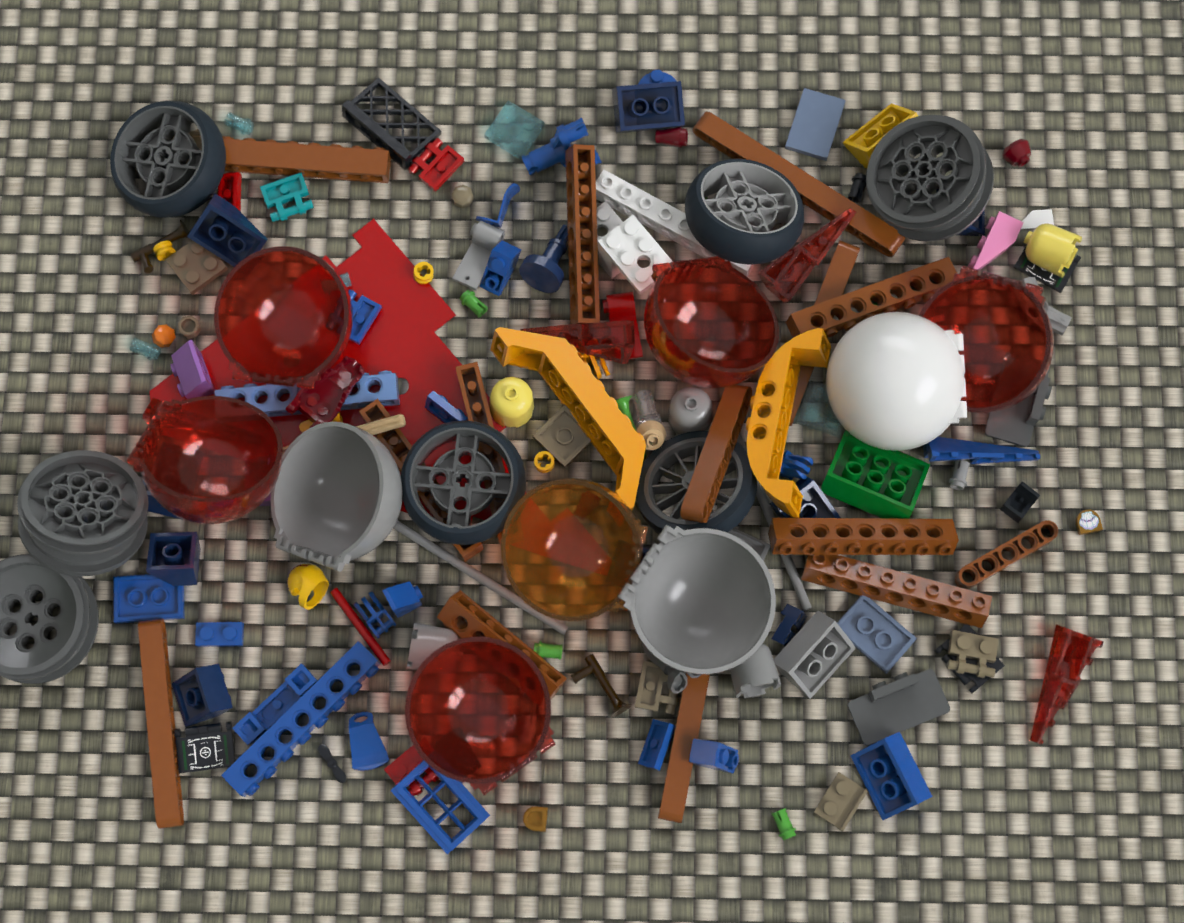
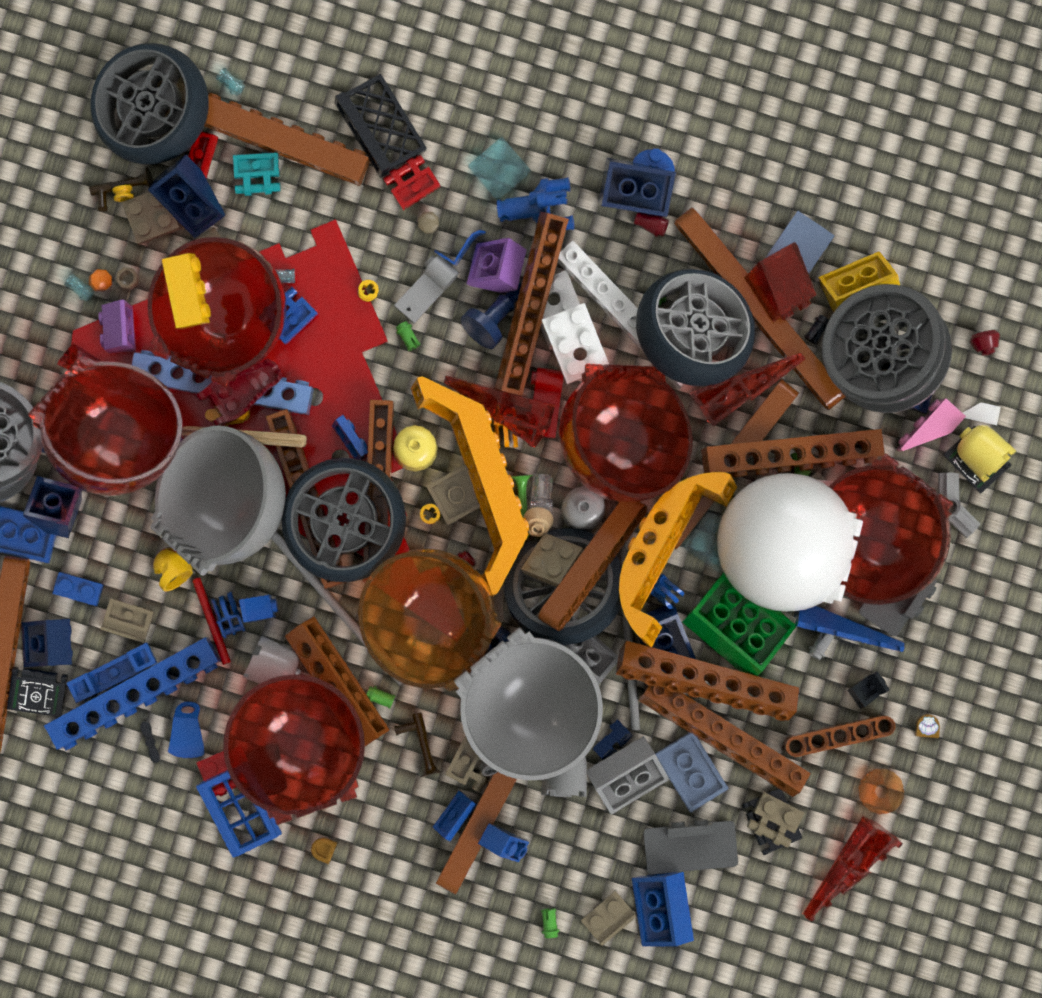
camera: 15 degrees right, 10 degrees up
blue slope [479,240,521,296] -> none
none -> dark tan plate [100,598,155,643]
none -> yellow brick [162,253,211,328]
none -> medium lavender slope [467,238,526,293]
none -> dark tan plate [521,533,584,587]
none -> clear red slope [744,242,816,323]
none -> clear orange tile [858,768,905,814]

